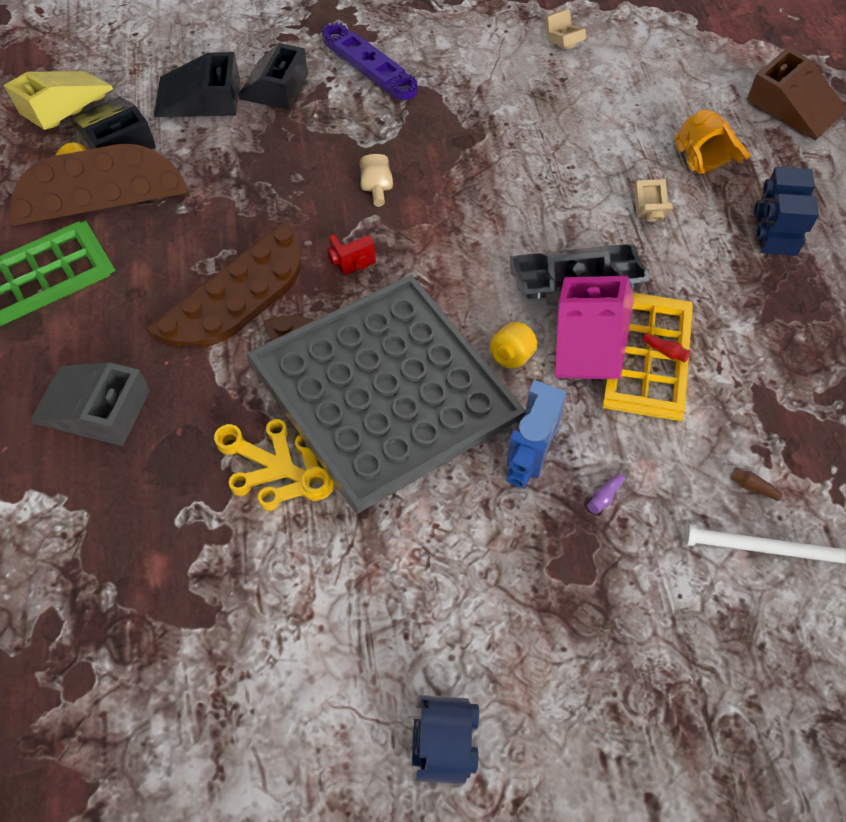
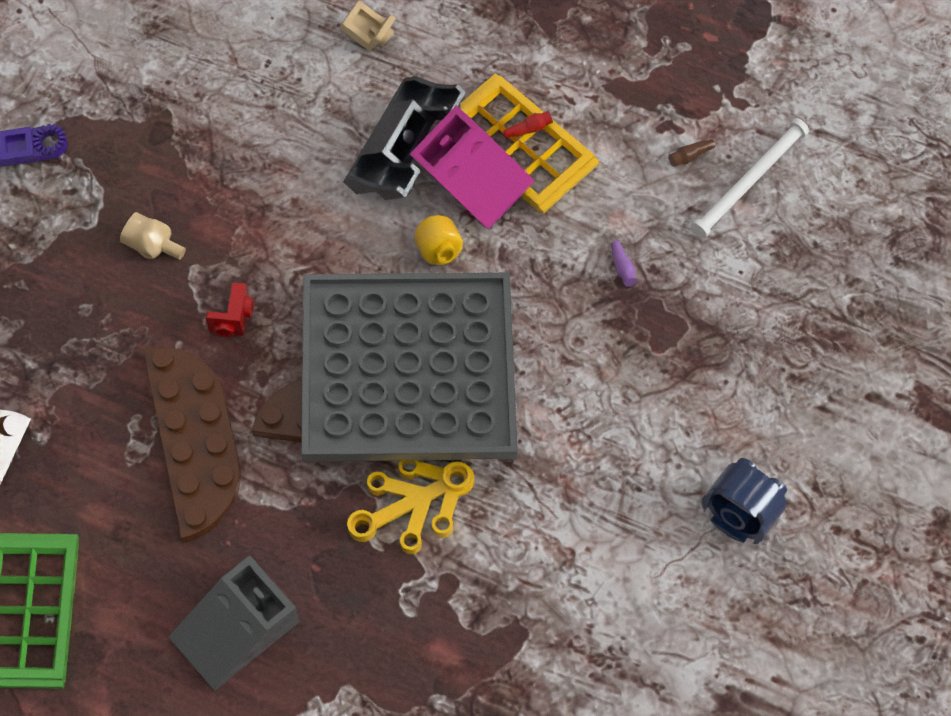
camera: 55 degrees left, 5 degrees up
hips [506,380,567,489] -> none

